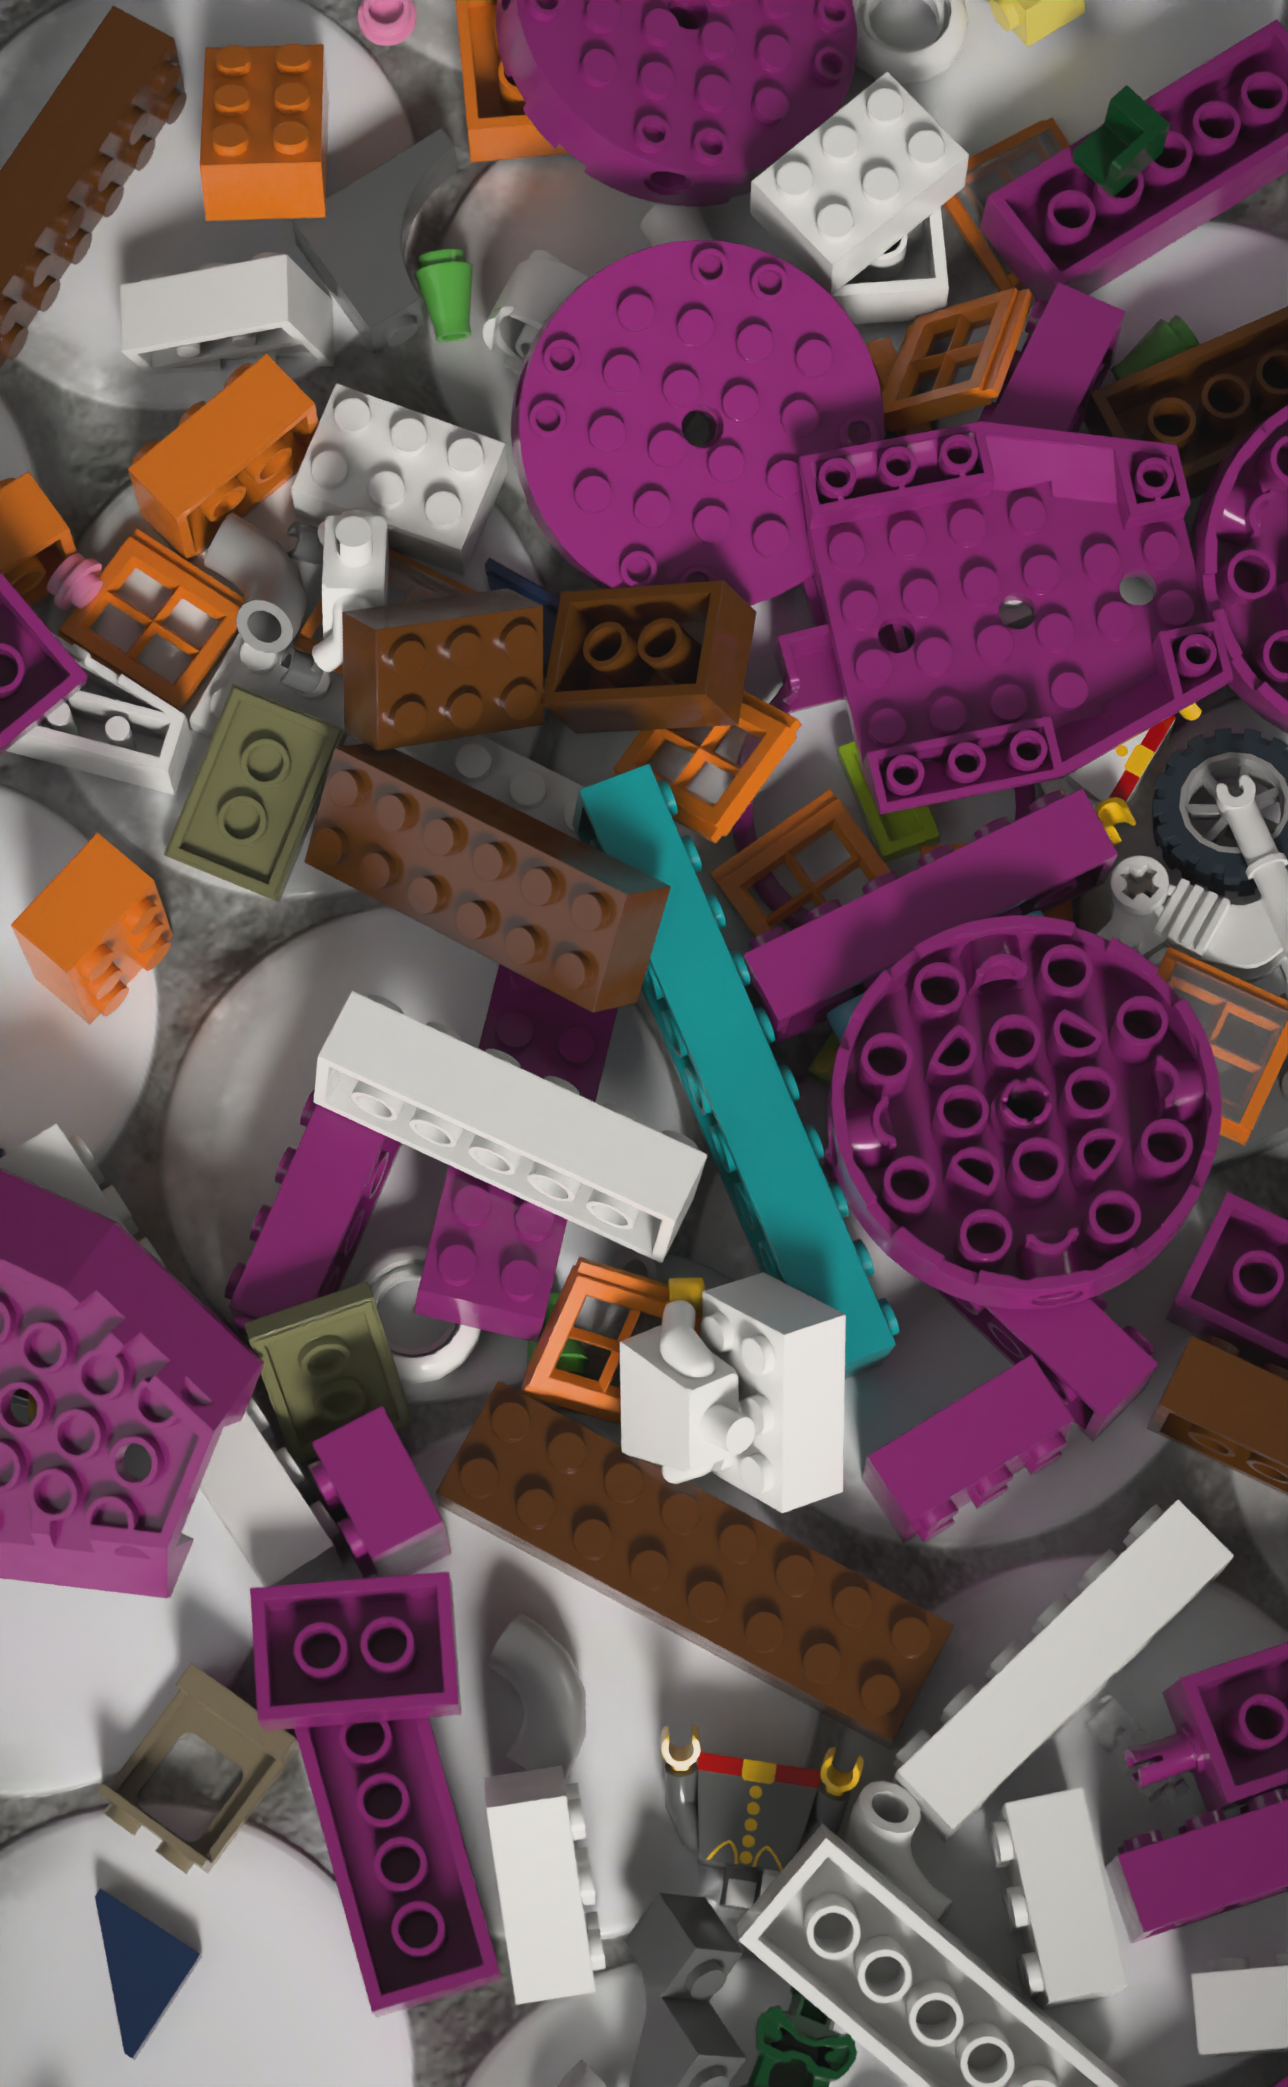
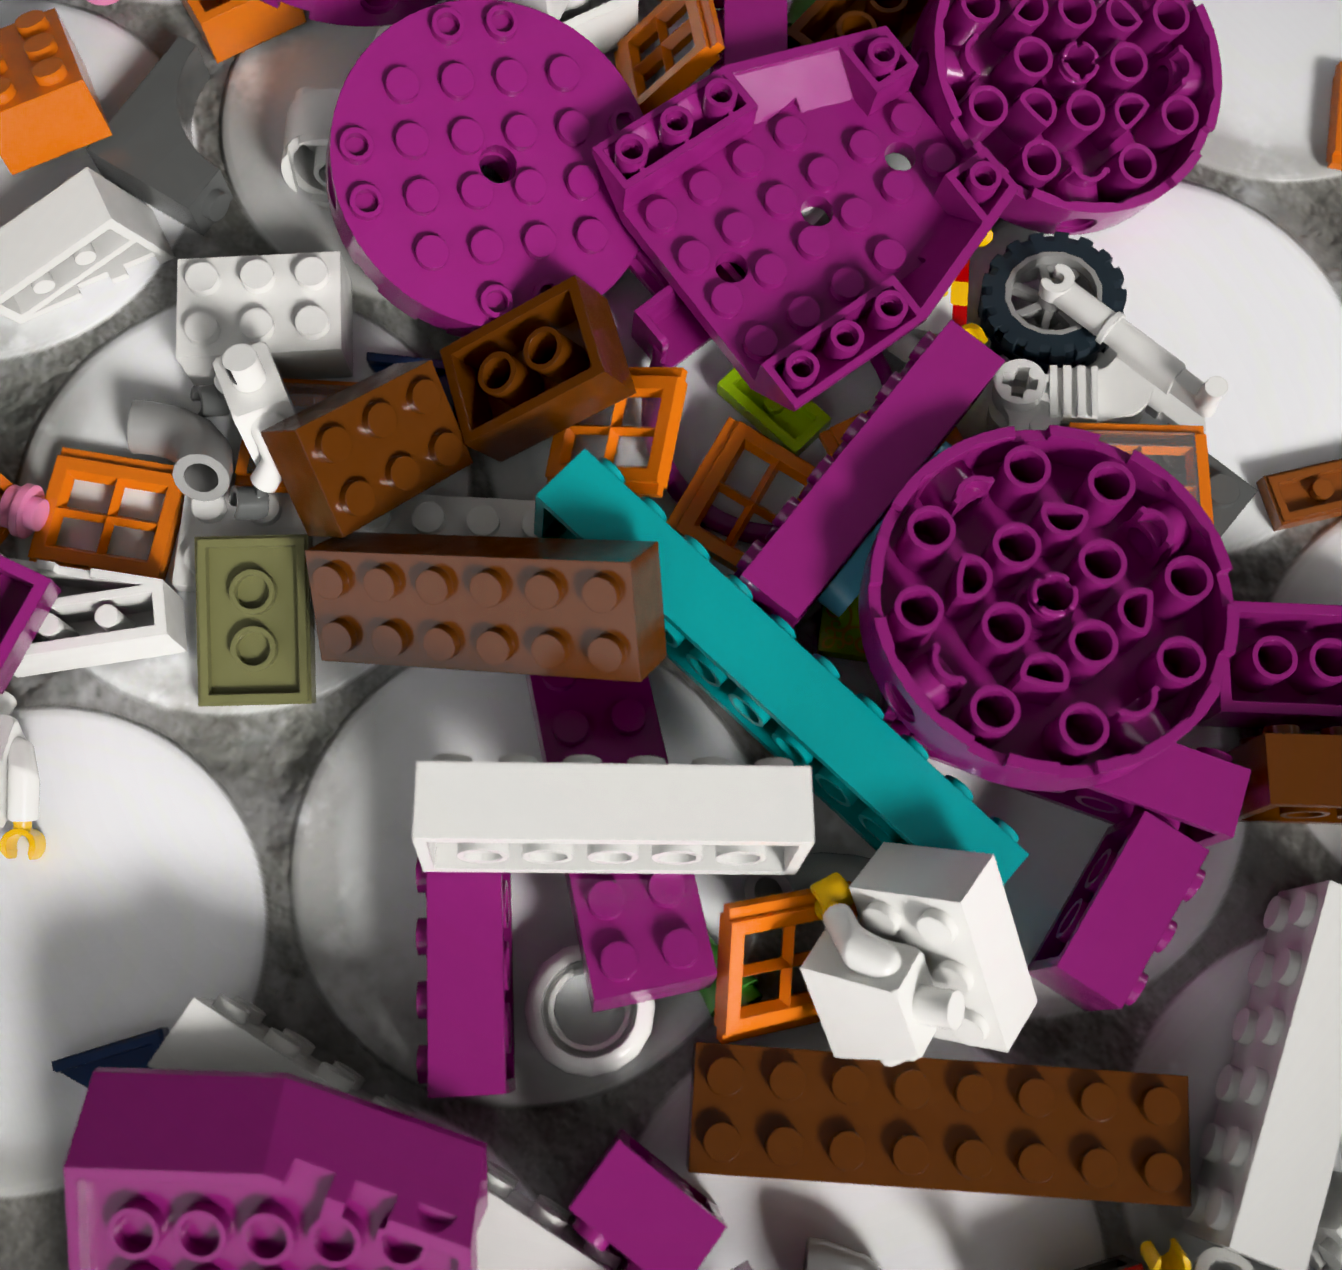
camera: 30 degrees left, 0 degrees up
orange brick [11,832,173,1025] -> none
orange brick [128,353,319,562] -> none
olive tile [244,1281,414,1464] -> none
bright green cone [414,249,473,342] -> none

